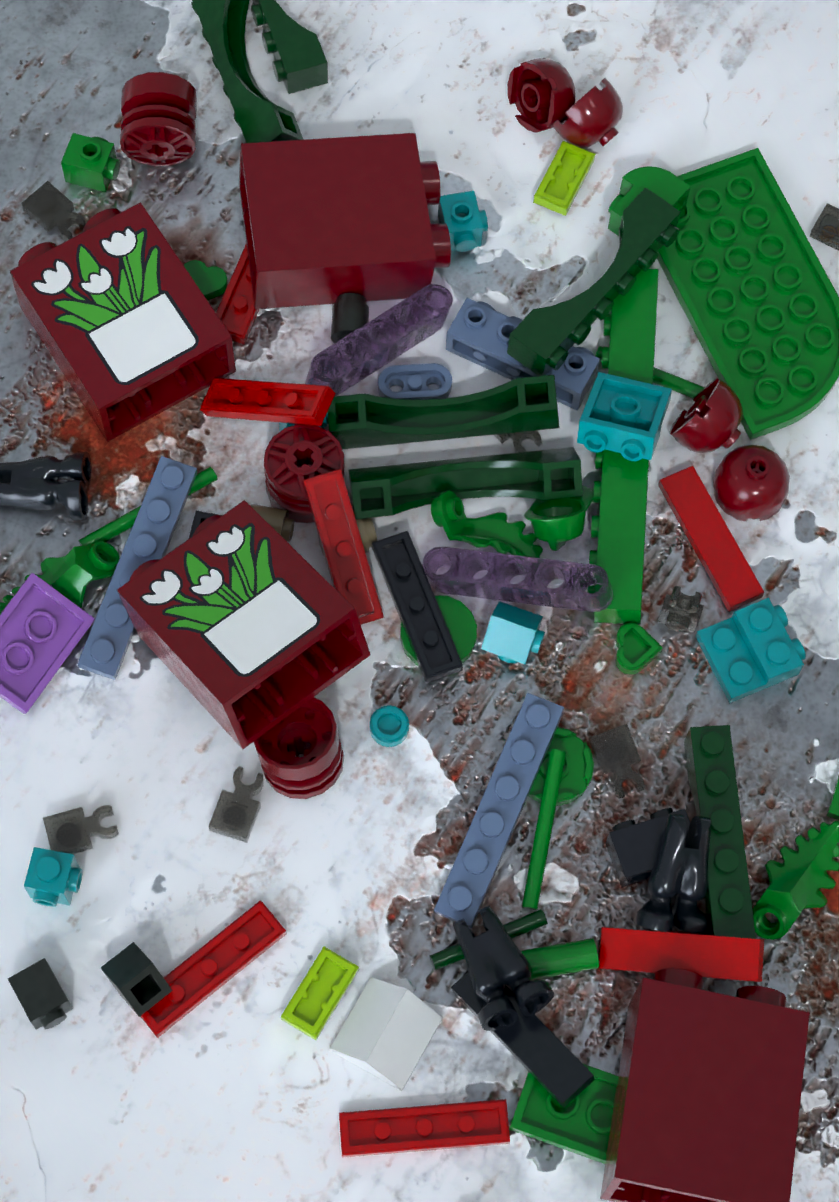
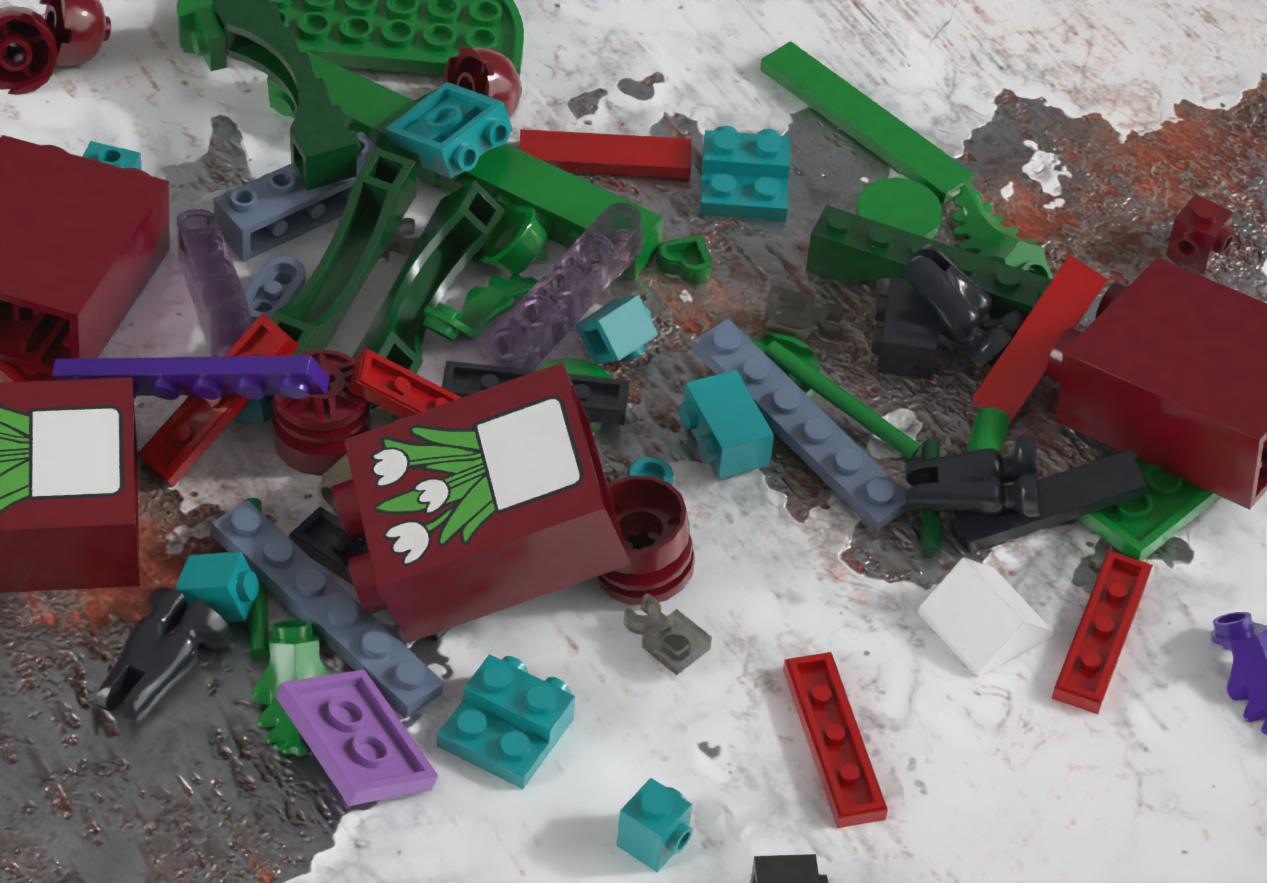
camera: 65 degrees left, 20 degrees down
clear smoke plate [43,805,119,854] -> none
pearl dark grey brick [101,942,172,1017] -> none
lime plate [281,947,359,1040] -> none
pearl dark grey brick [331,293,369,351] -> none
lime plate [533,141,596,216] -> none
clear smoke plate [658,586,704,633] -> none
dark red cylinder [713,445,790,522] -> none
none -> dark purple plate [52,356,330,400]
none -> teal brick [175,551,259,622]
none -> teal plate [437,654,575,789]
none -> teal brick [679,369,774,480]
none -> green tile [856,178,943,240]

